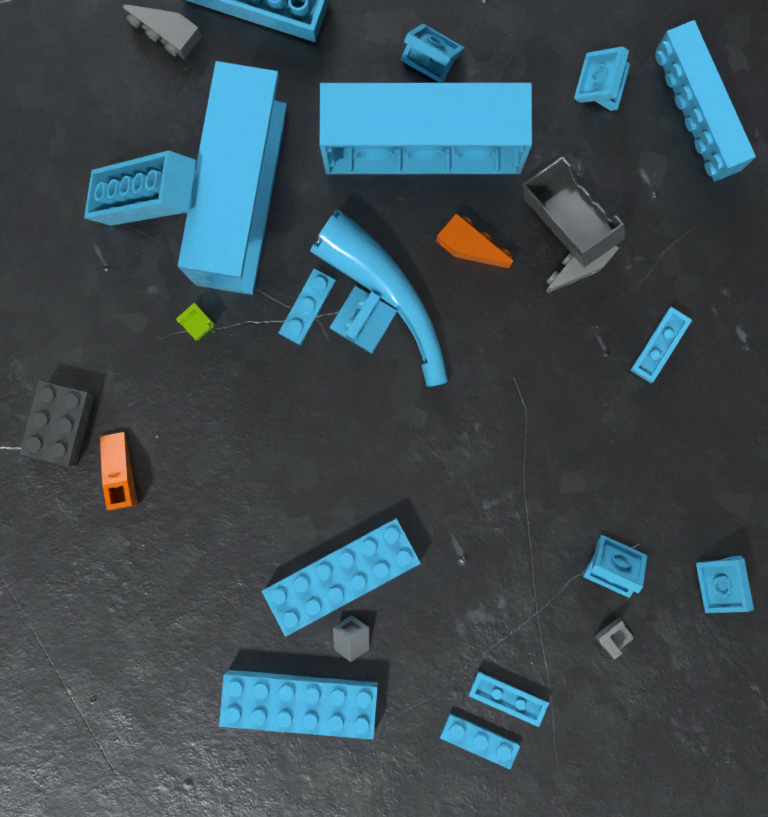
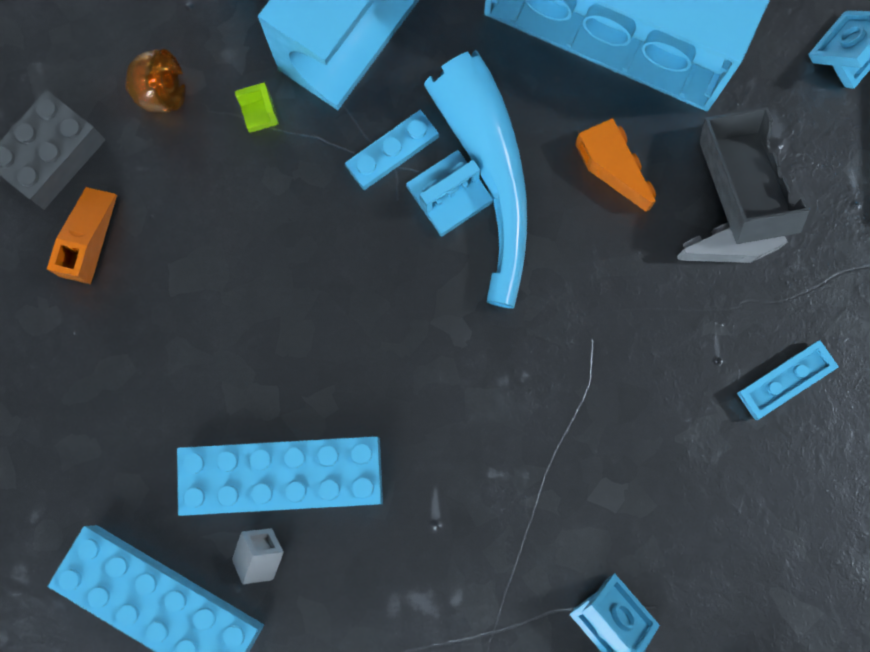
camera: 20 degrees right, 5 degrees down
none -> clear orange cylinder [125,49,186,113]

